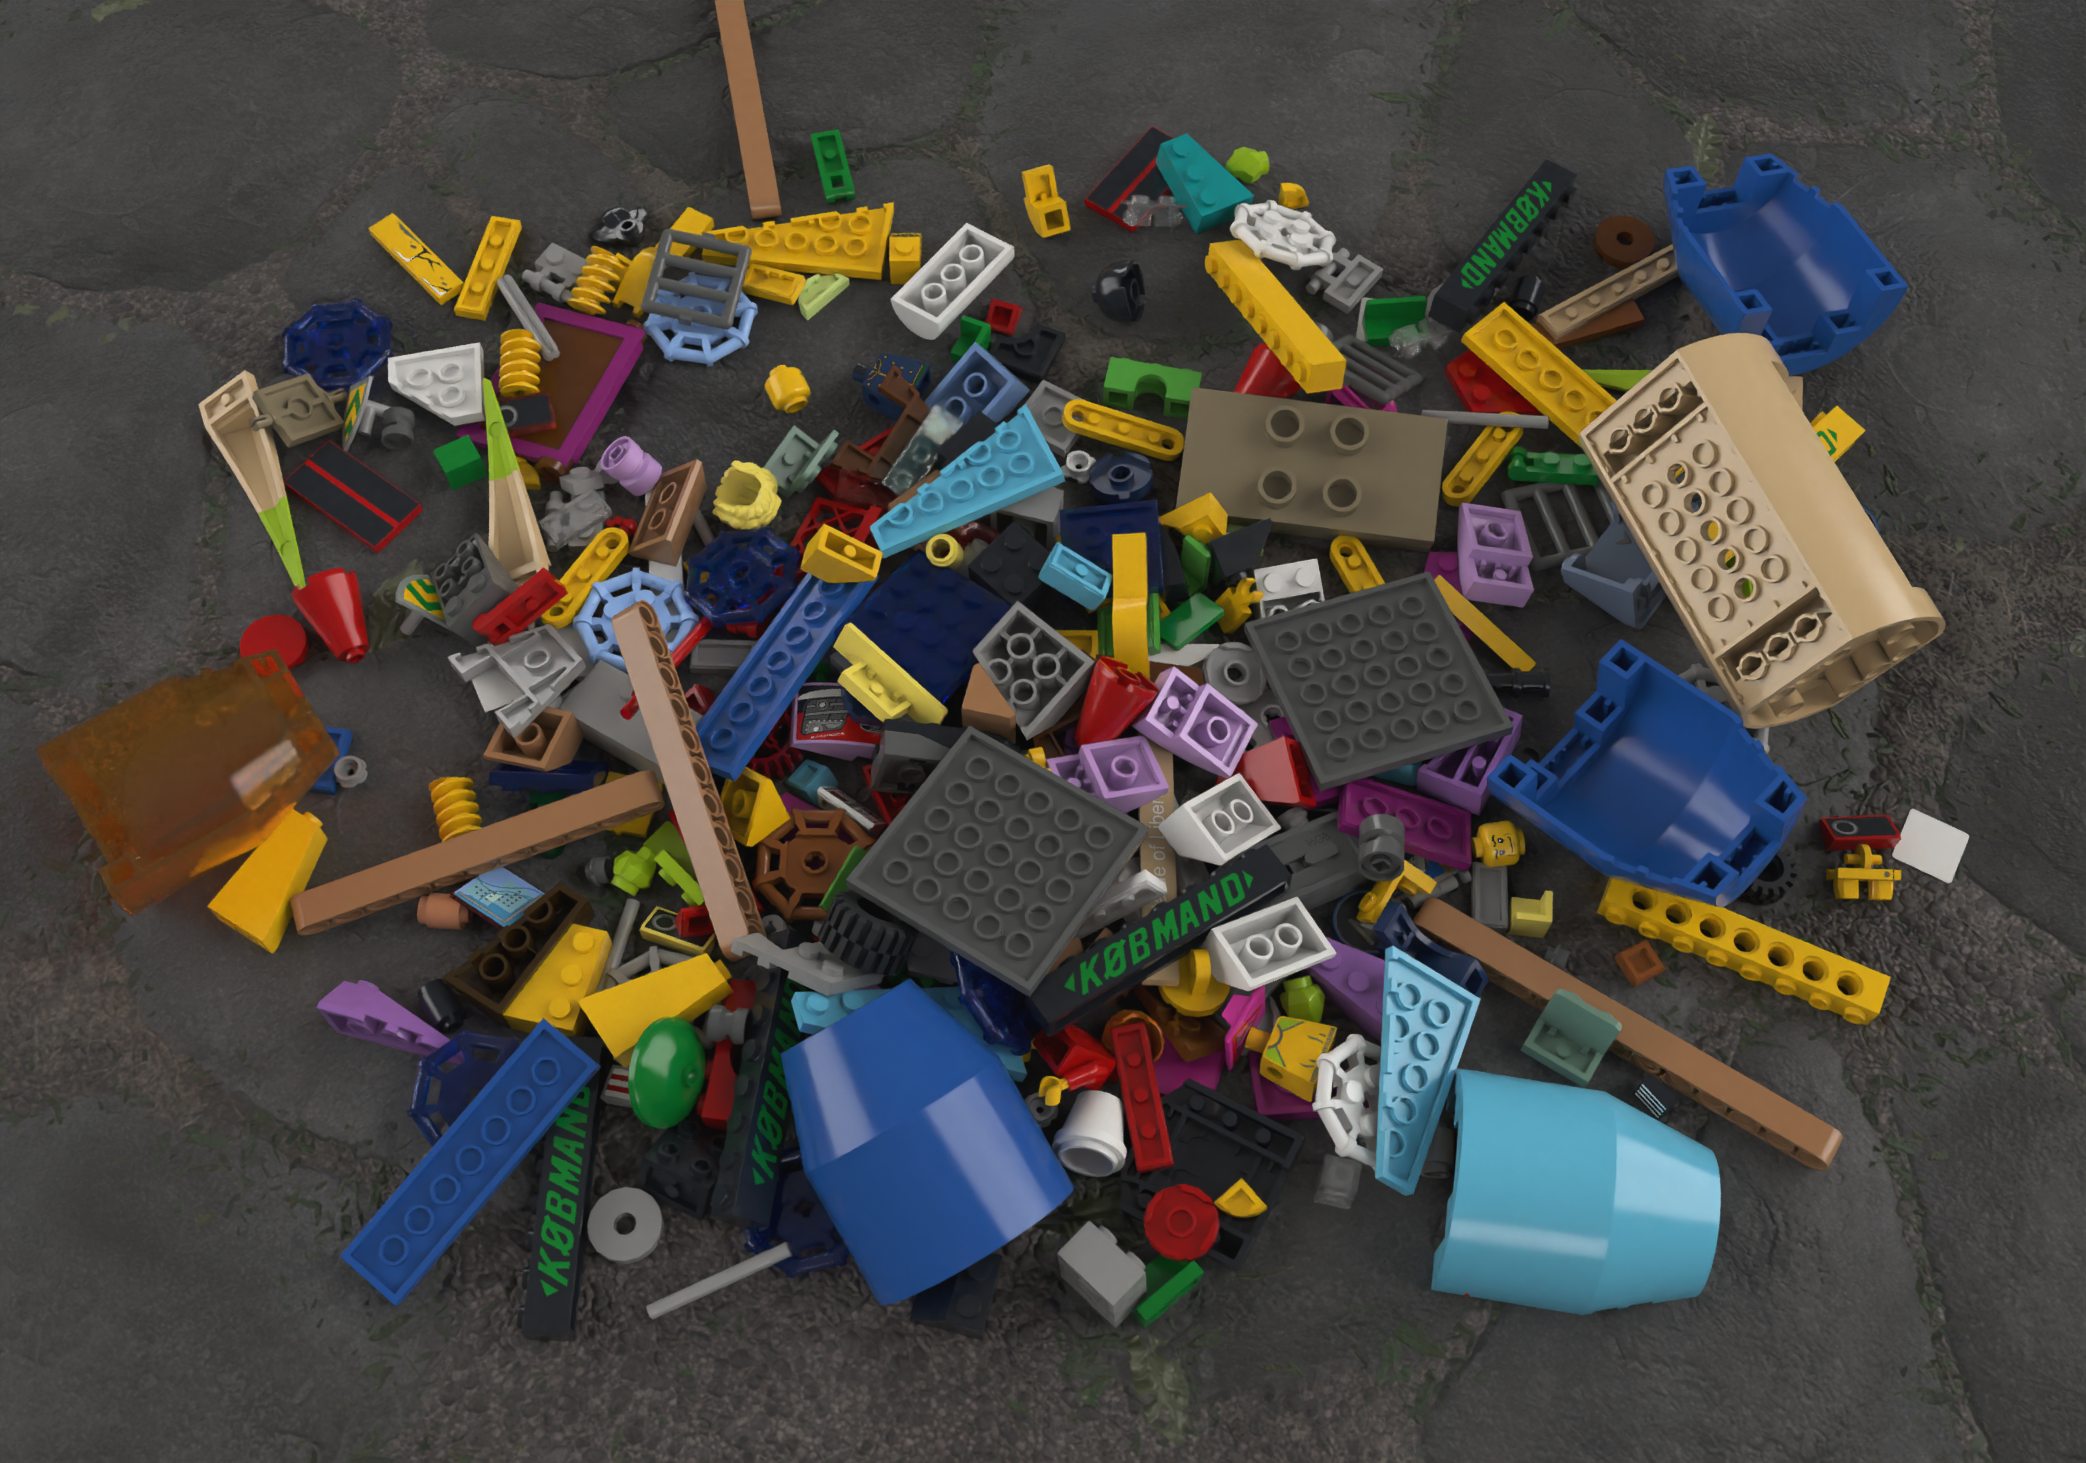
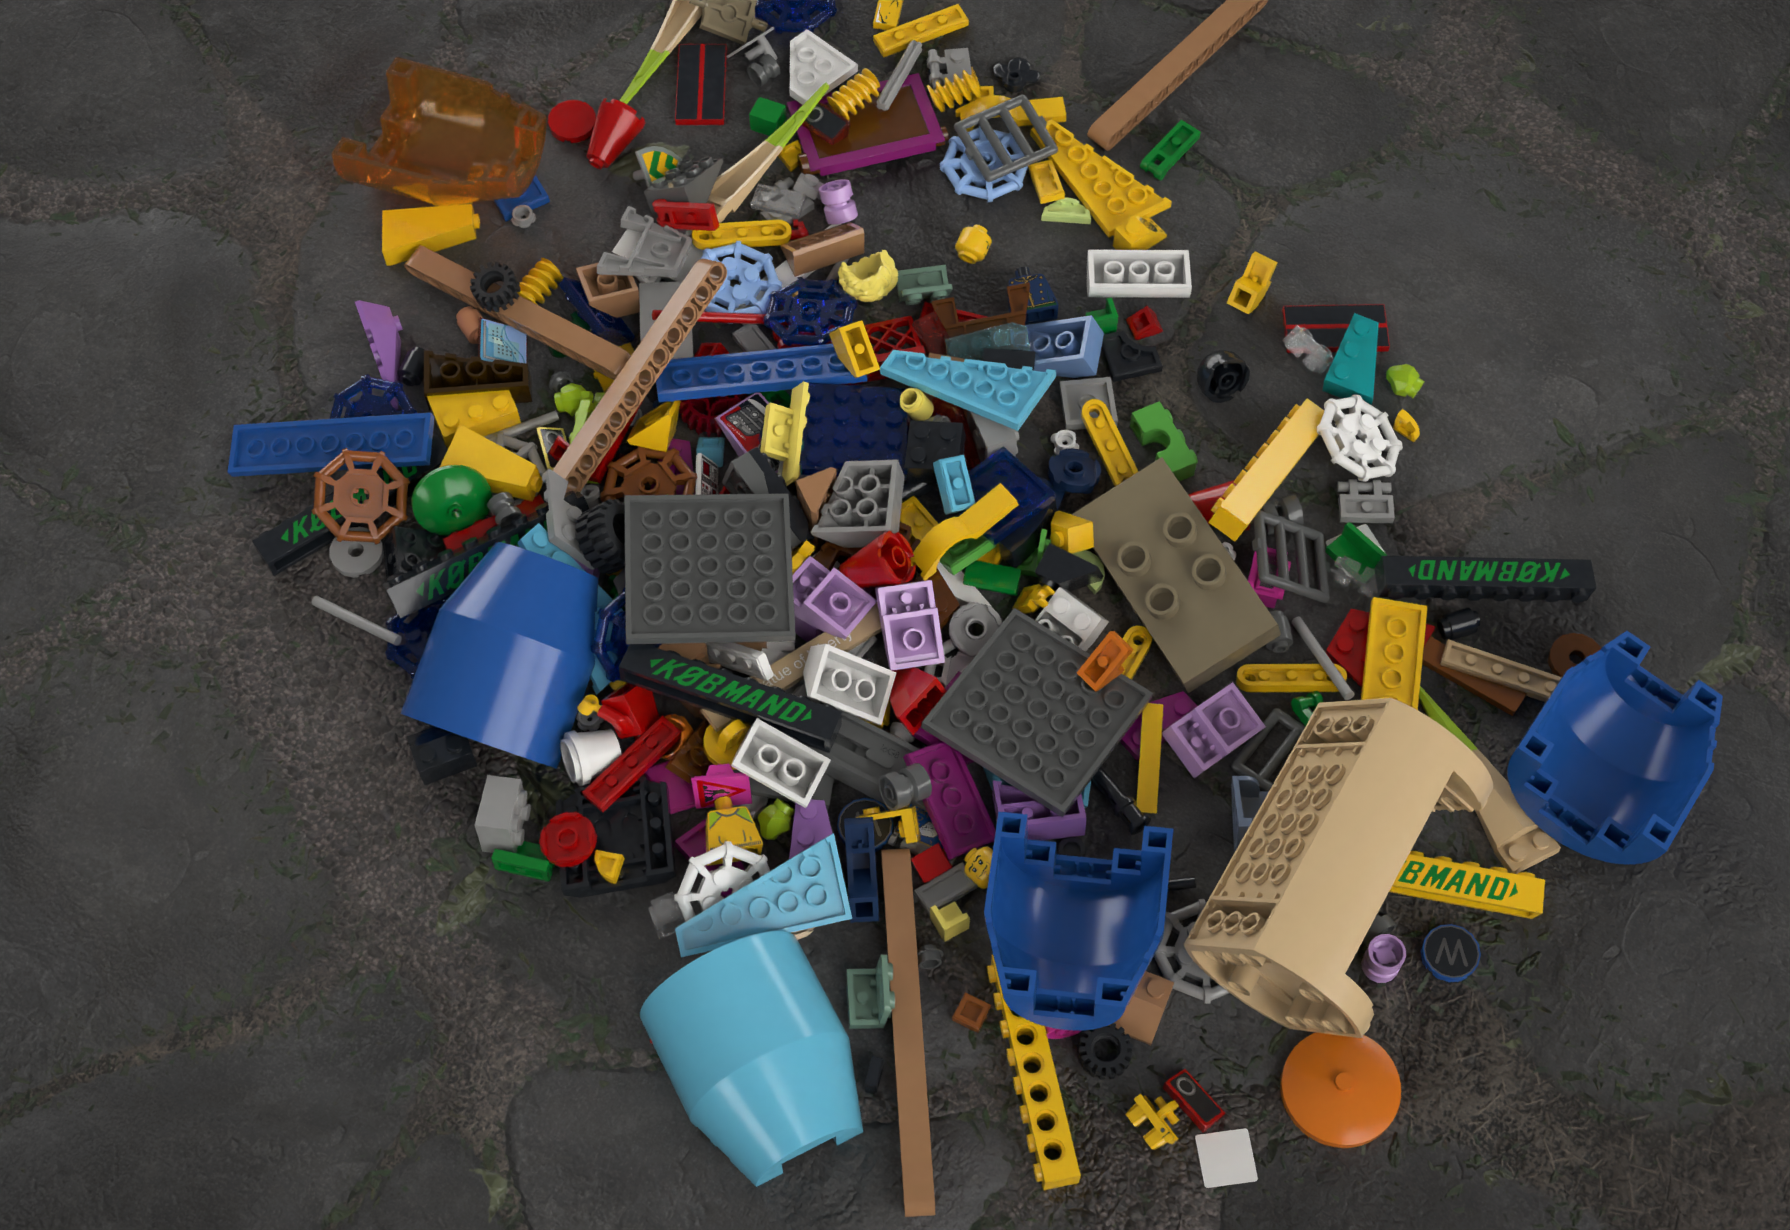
camera: 55 degrees right, 0 degrees up
none -> dark orange plate [311,448,410,545]
none -> black tyre [470,262,521,312]
none -> red slope [911,843,952,883]
none -> orange slope [1077,631,1134,692]
none -> orange dish [1280,1032,1401,1148]

